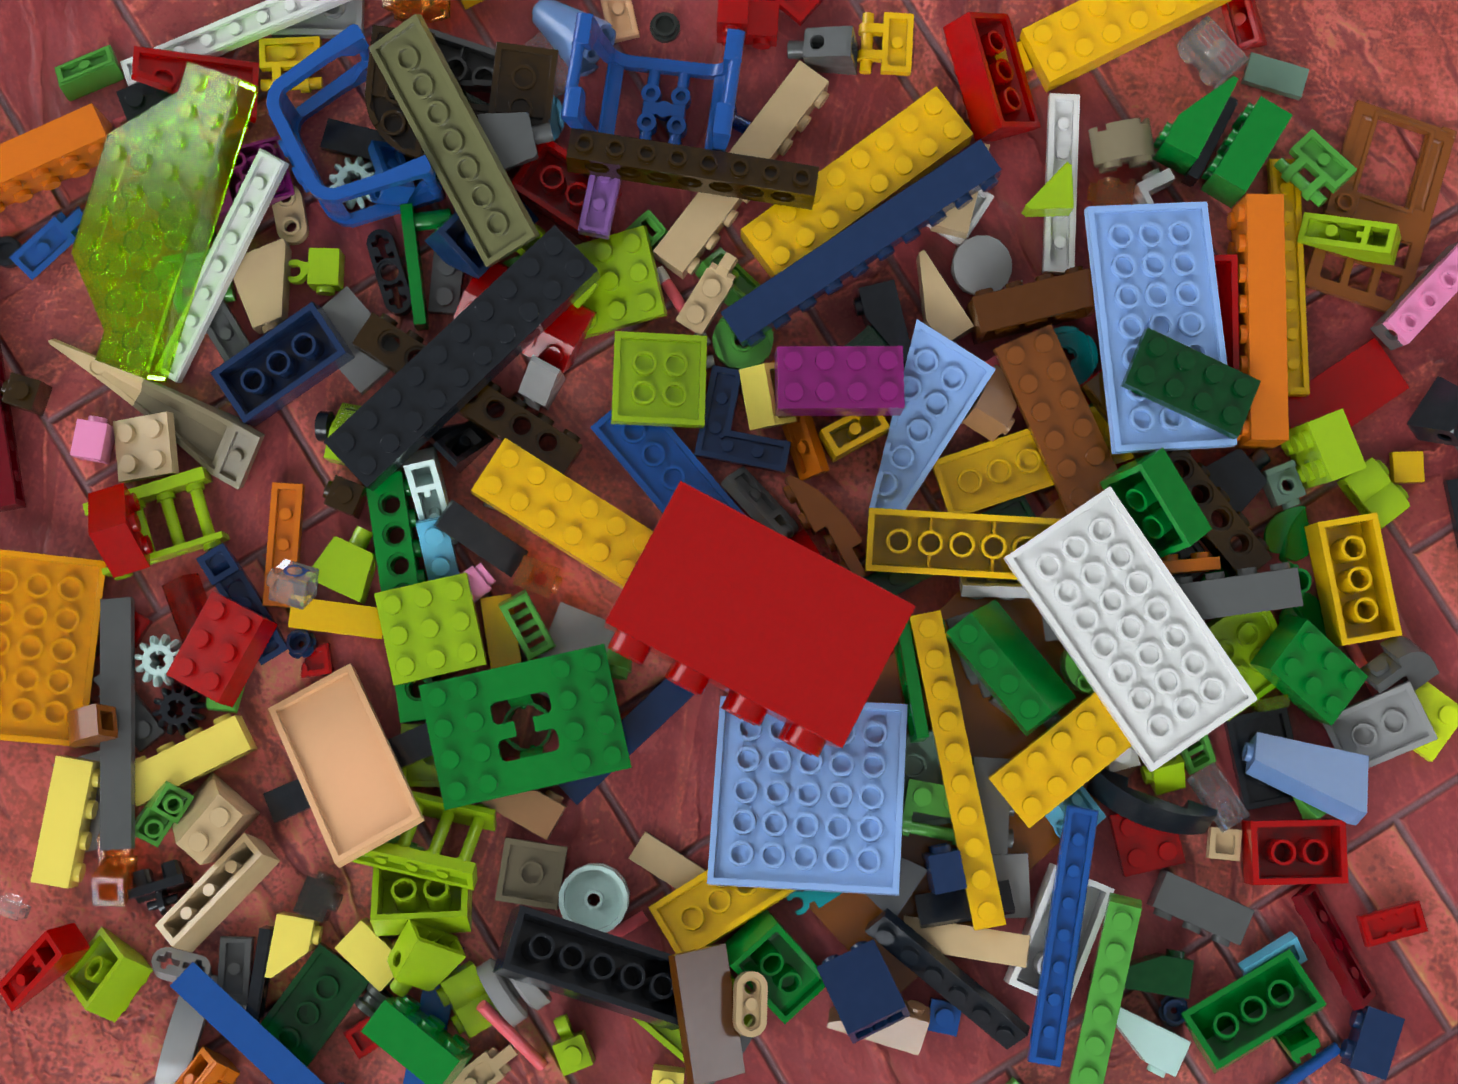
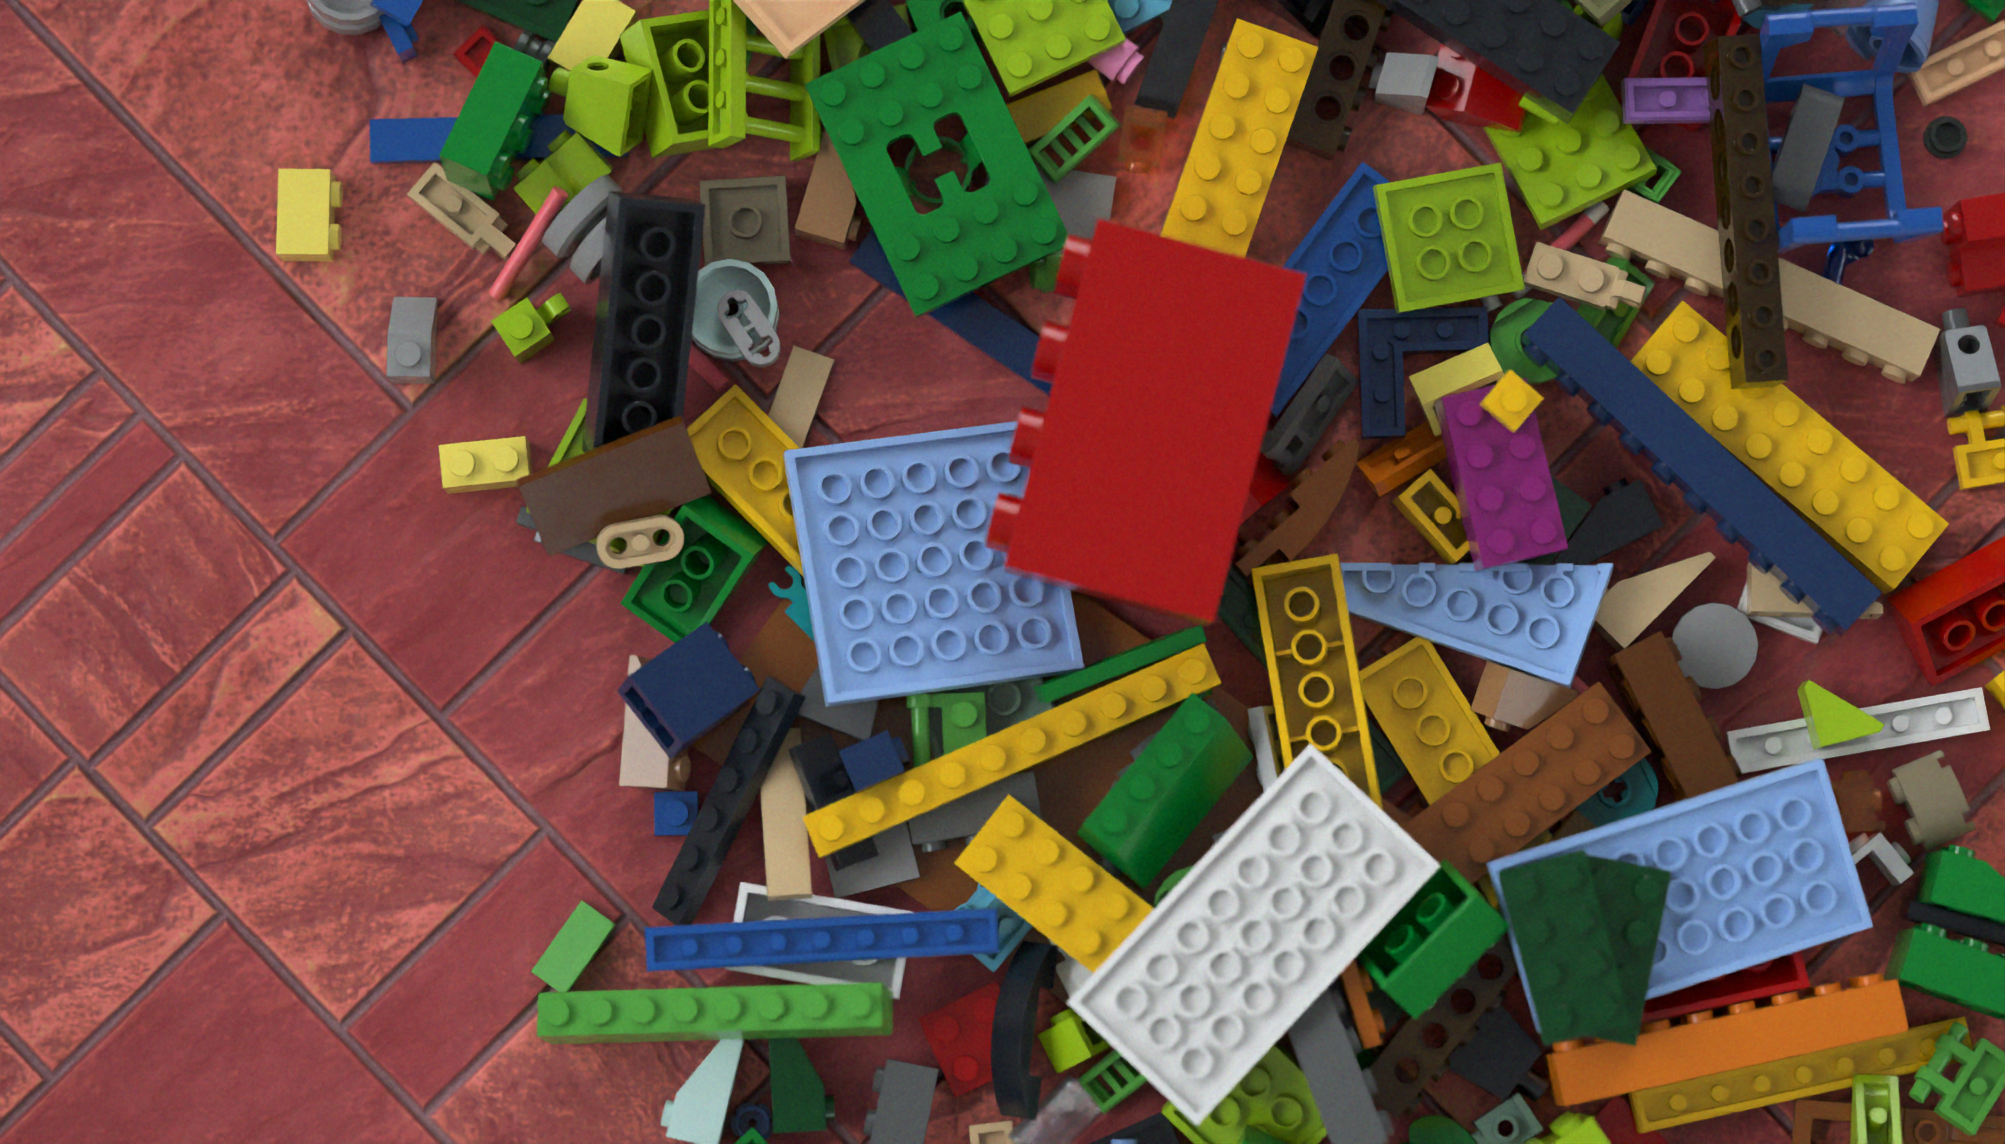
camera: 75 degrees right, 0 degrees up
none -> light grey beam [717,290,781,367]
none -> yellow plate [1479,369,1543,433]
none -> dark green plate [1498,849,1632,1046]
none -> dark grey beam [1771,83,1844,212]

